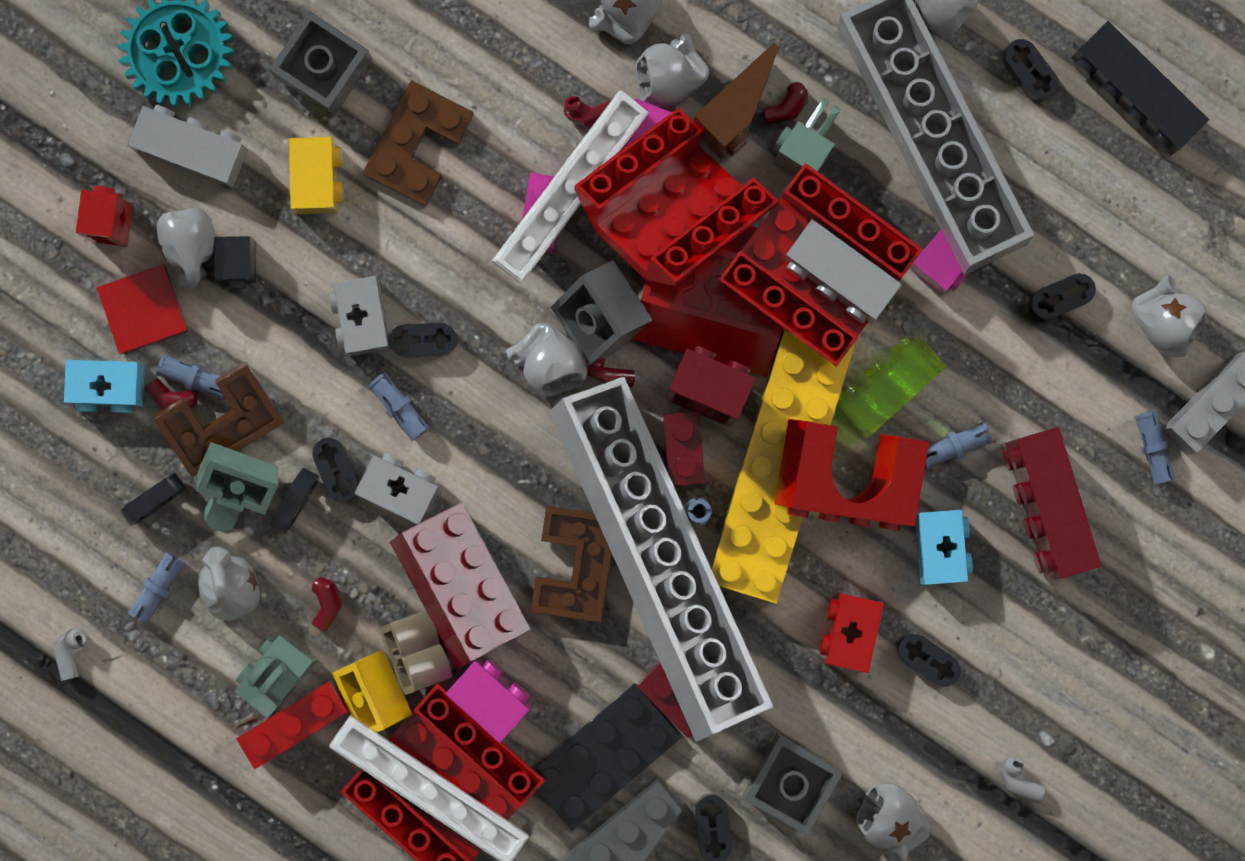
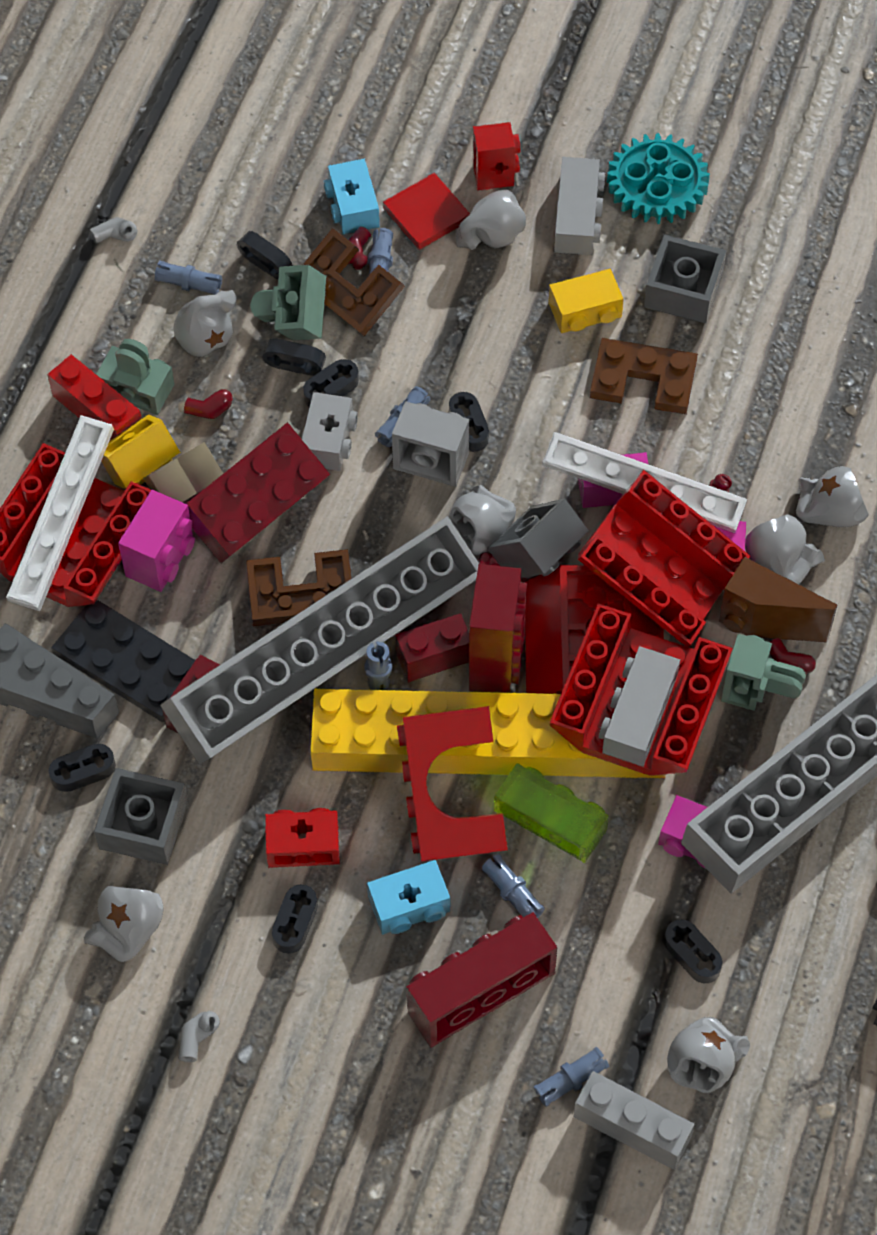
camera: 80 degrees right, 25 degrees down
black brick [214,236,256,290] -> none
light grey brick [329,276,391,356] -> none
none -> light grey brick [392,401,469,487]

